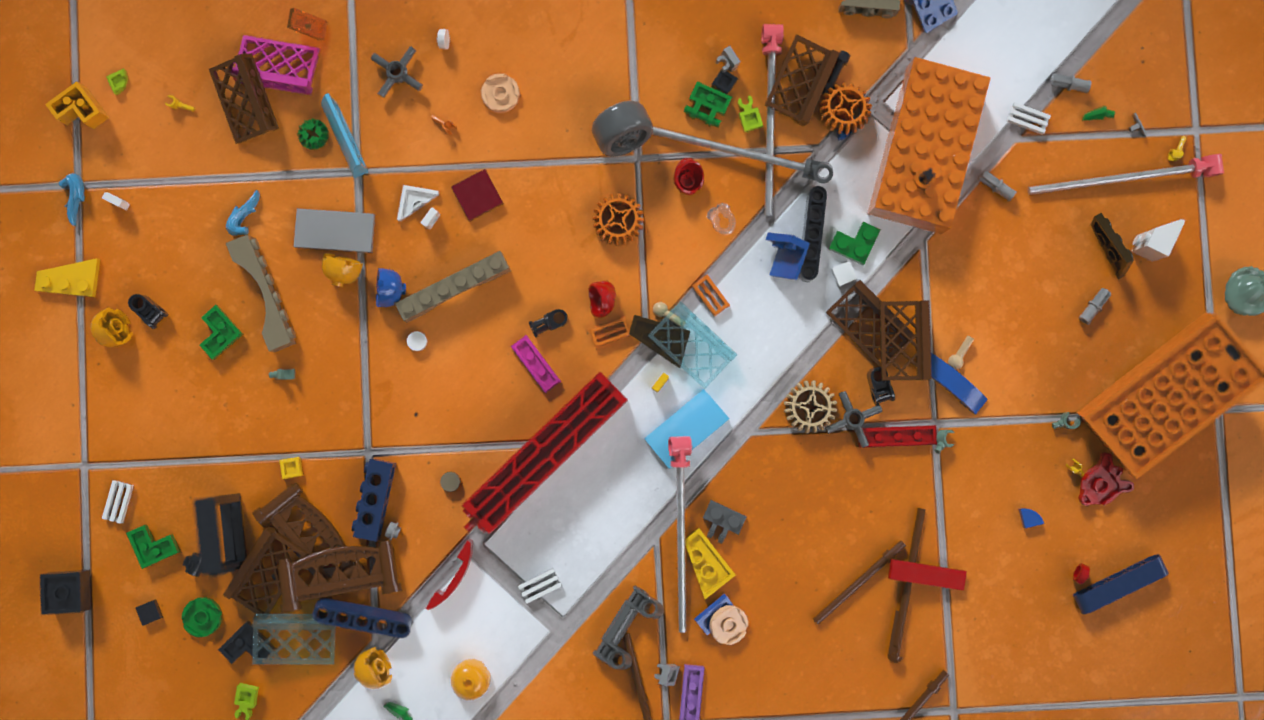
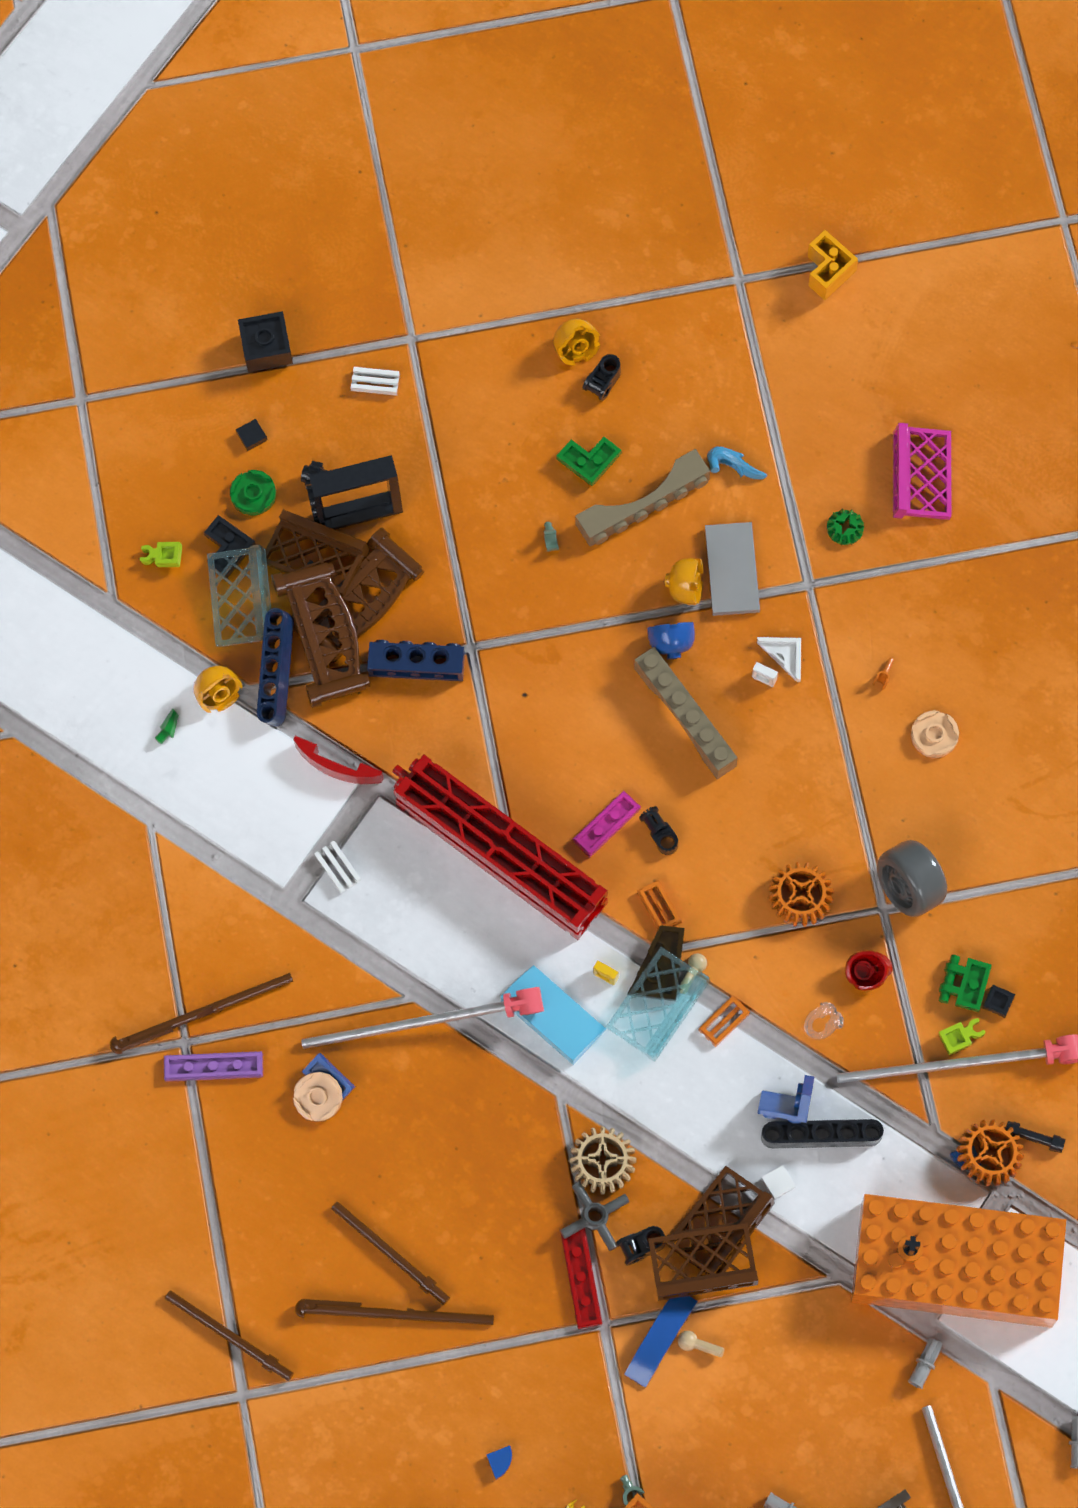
camera: 85 degrees right, 15 degrees down
yellow wing [34,258,100,297] -> none
dark azure piece [59,173,84,226] -> none
white tile [102,192,130,210] -> none
lime tile [106,68,128,95] -> none
green plate [126,524,180,569] -> none
yellow hand [165,95,195,112] -> none
reddish brown fence [209,53,279,144] -> none
yellow tile [279,457,303,479] -> none
clear orange tile [287,8,328,41] -> none
medium azure slope [321,93,369,178] -> none
dark grey bar [371,46,423,98] -> none
light grey plate [385,522,401,541] -> none
white tile [407,331,427,351] -> none
white tile [437,29,450,49] -> none
dark tan tile [440,472,461,492] -> none
dark red tile [451,169,504,221] -> none
light orange cylinder [451,659,491,700] -> none
red hair [588,281,616,318] -> none
dark grey piece [593,585,664,670] -> none
flat silver piece [652,127,833,184] -> none
light grey tile [654,664,680,686] -> none
yellow wing [685,528,736,599] -> none
dark grey hinge [703,500,747,544] -> none
light grey tile [715,46,741,73] -> none
reddish brown fence [765,34,839,126] -> none
green plate [828,222,880,265] -> none
red tile [888,559,967,591] -> none
sand green piece [934,430,954,454] -> none
white tile [1006,102,1051,135] -> none
green bar [1082,106,1115,121] -> none

